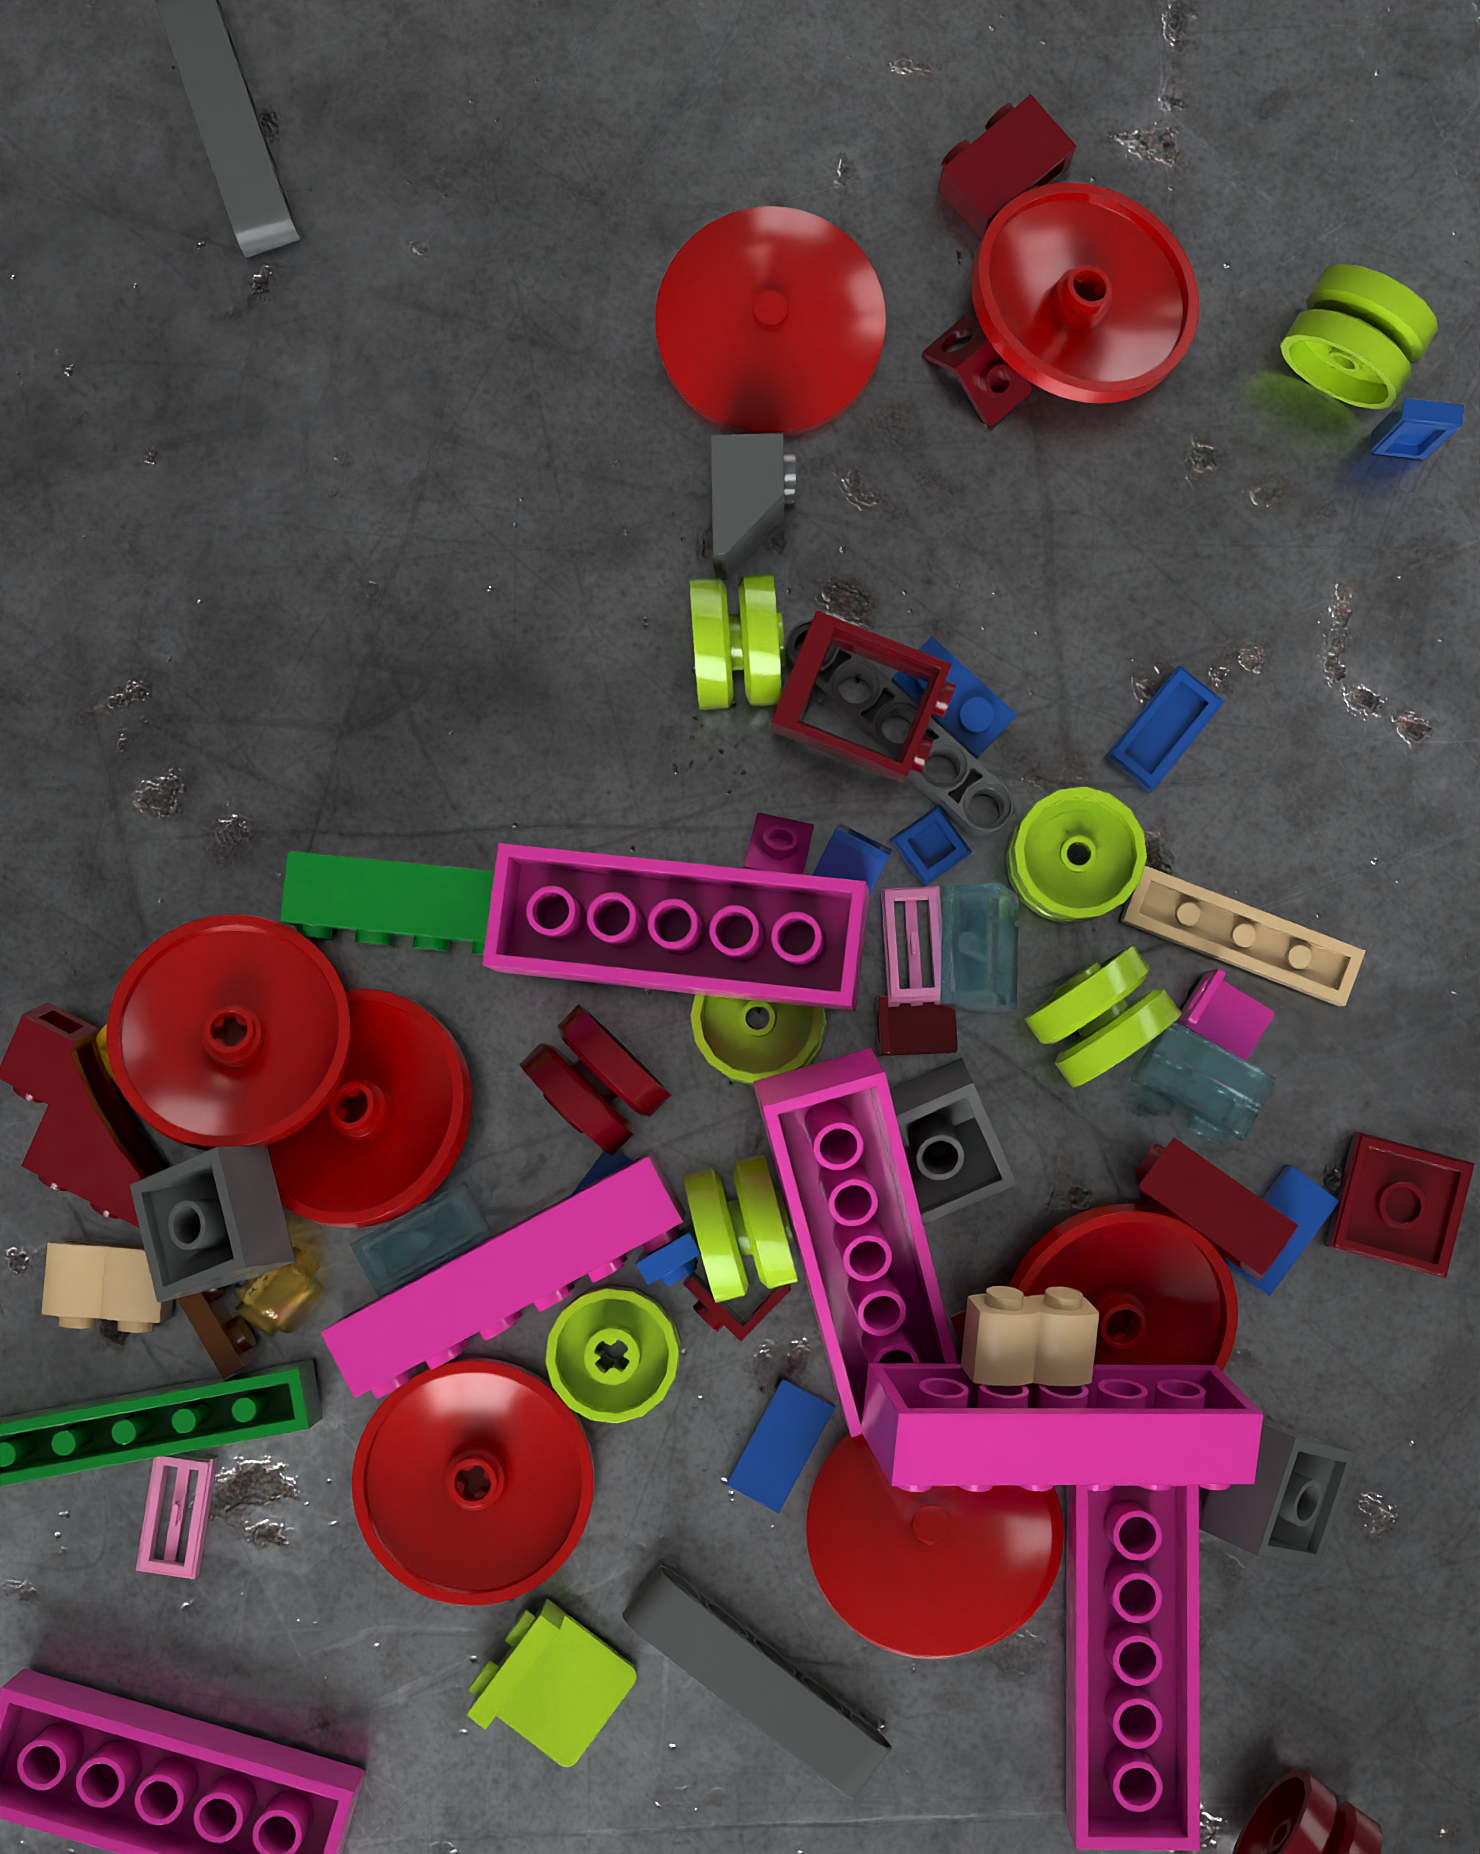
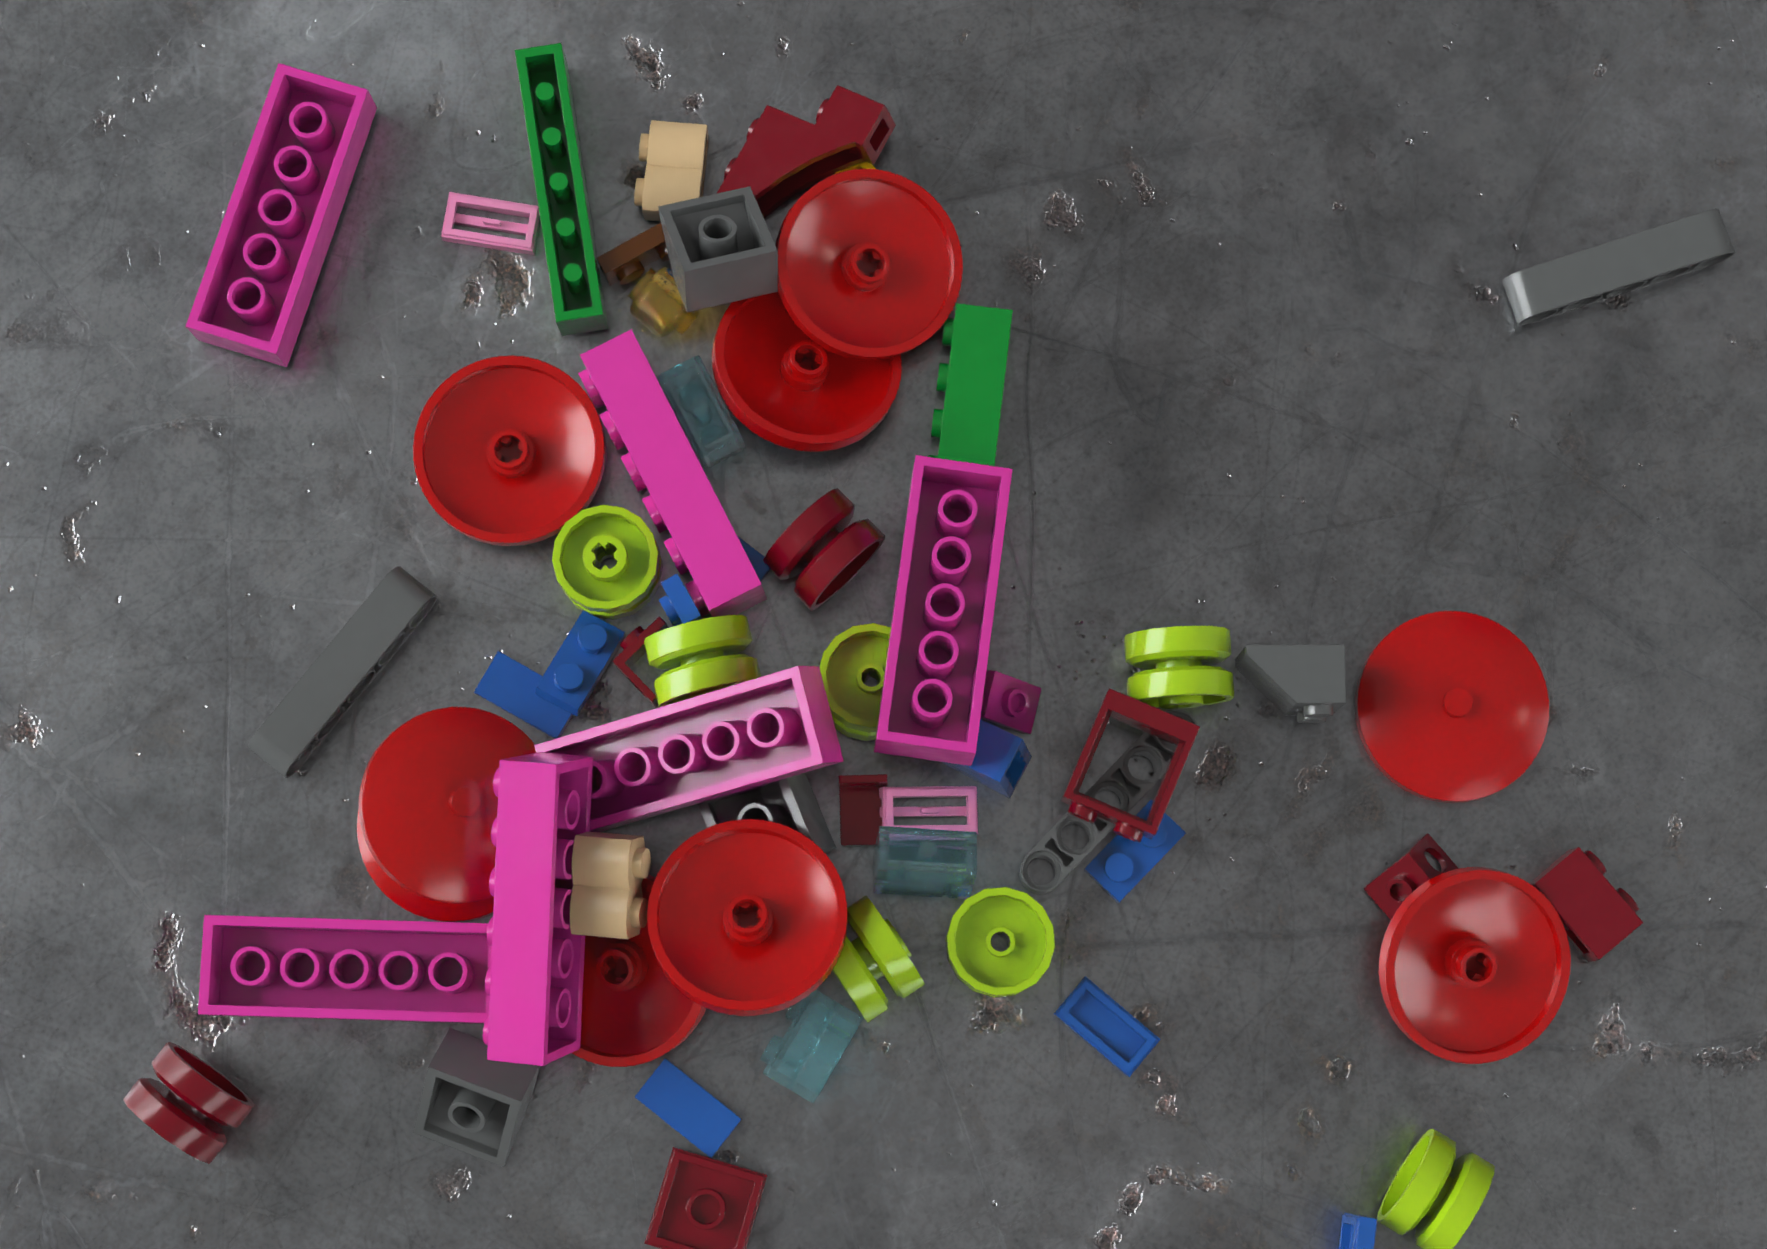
camera: 85 degrees right, 5 degrees down
lime bracket [466,1599,637,1767] -> none
blue tile [890,805,972,886] -> none
tan plate [1120,866,1366,1007] -> none
dark red window [1136,1137,1299,1282] -> none
dark pink bracket [1176,968,1275,1062] -> none
none -> blue plate [535,610,625,717]
none -> red dish [647,819,848,1016]

